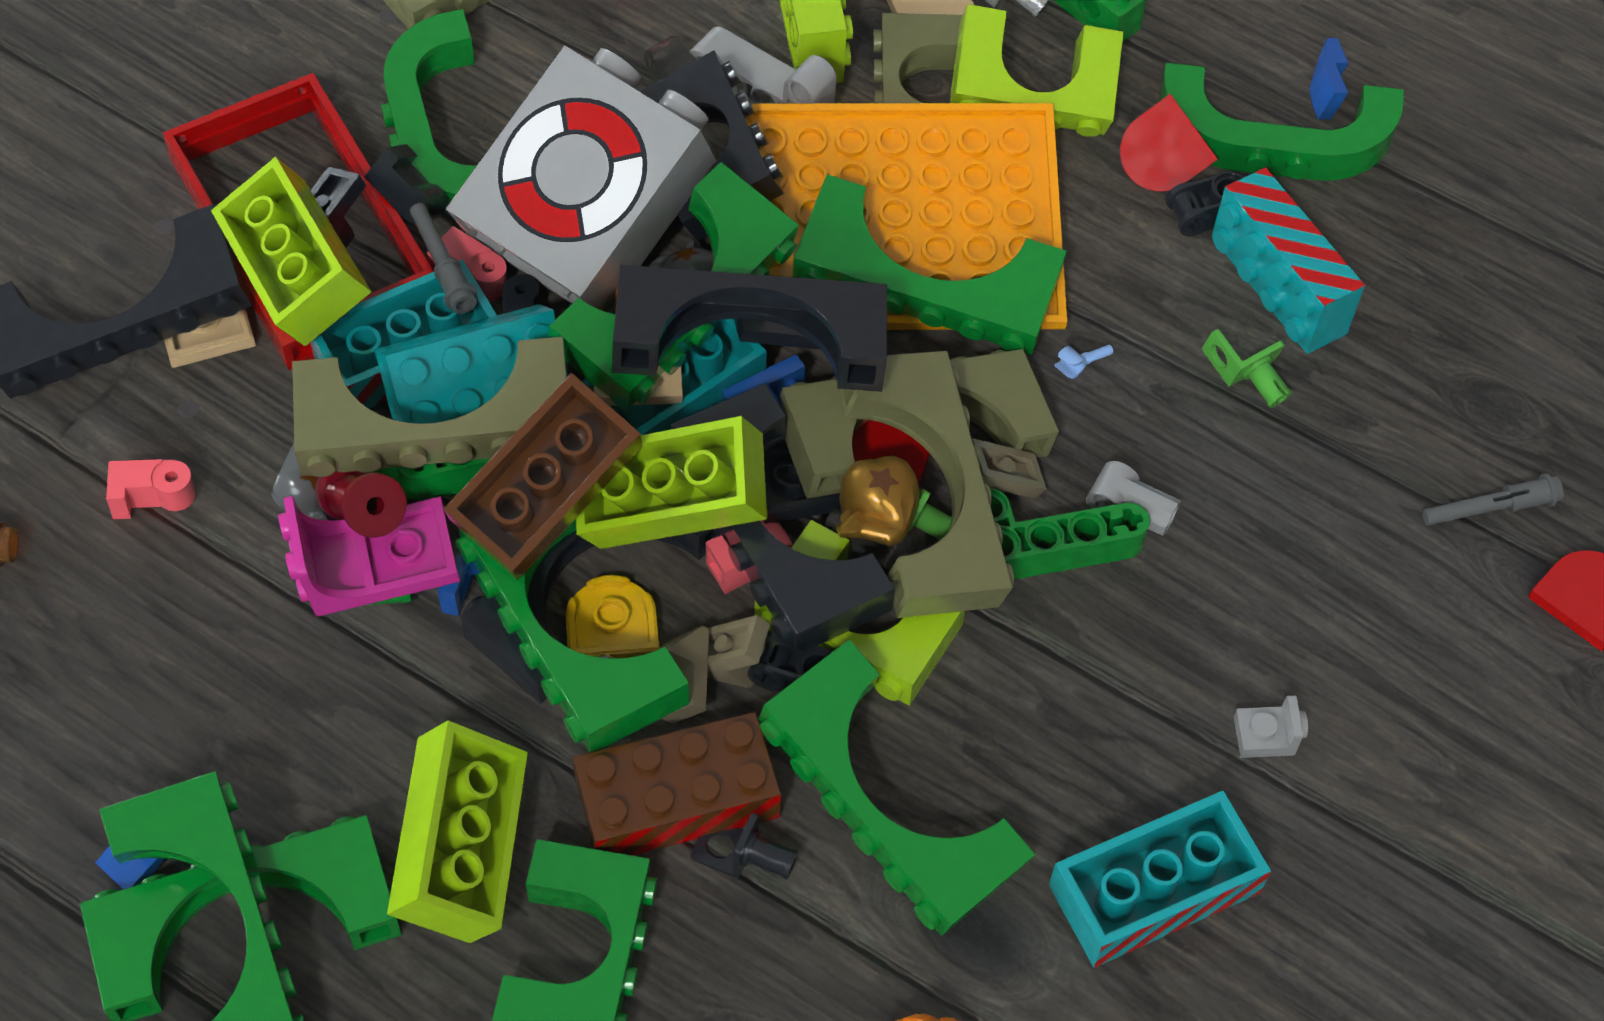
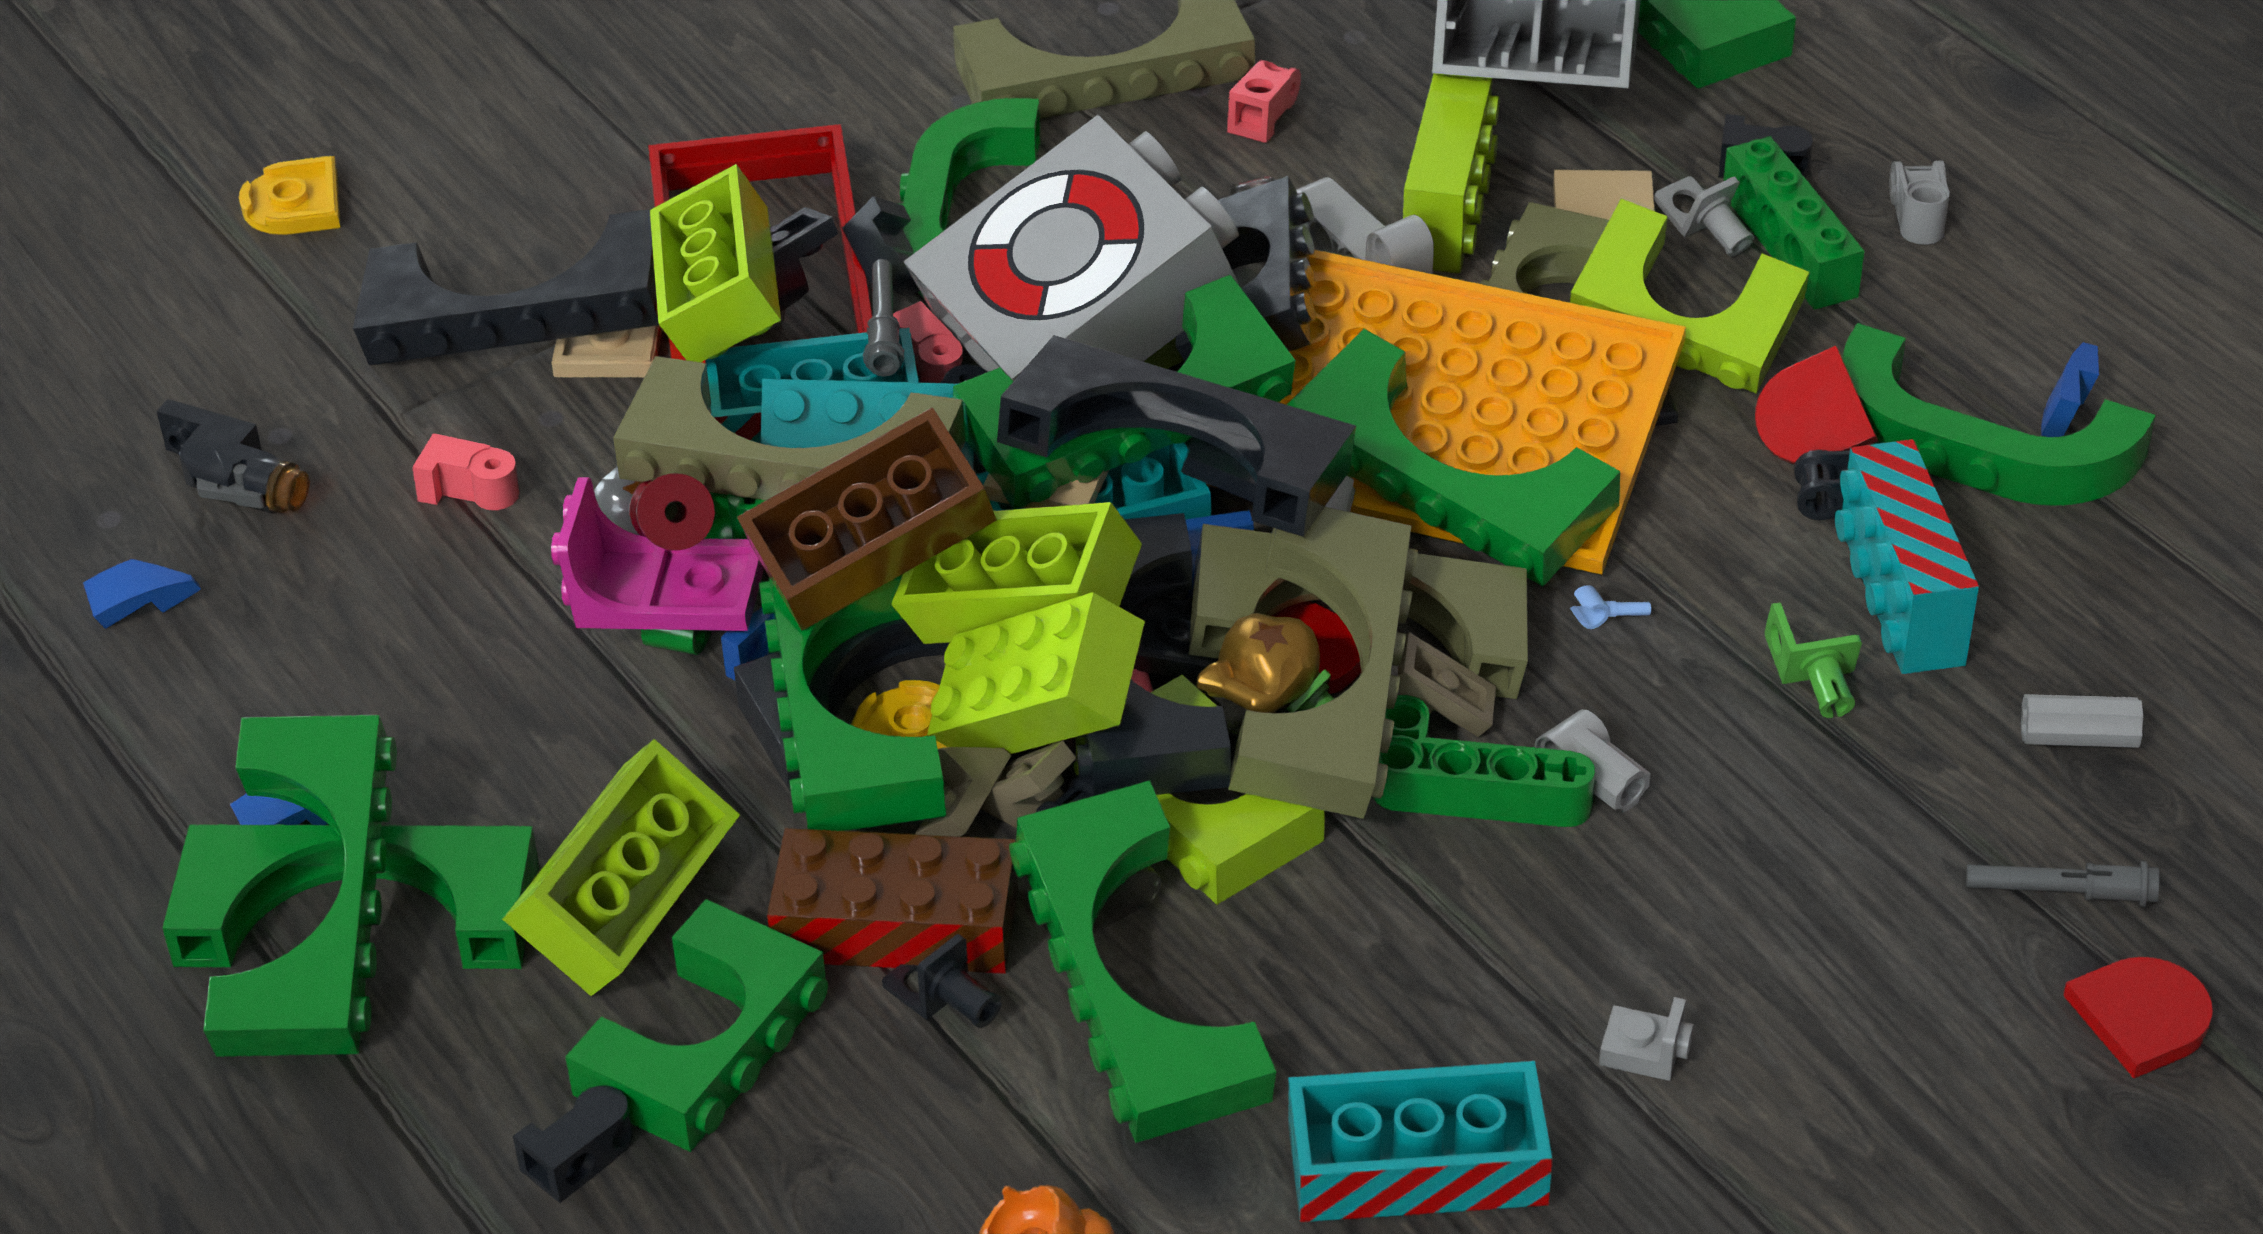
camera: 25 degrees right, 15 degrees down
none -> lime brick [927,592,1145,754]
none -> light grey axle [2021,694,2143,748]

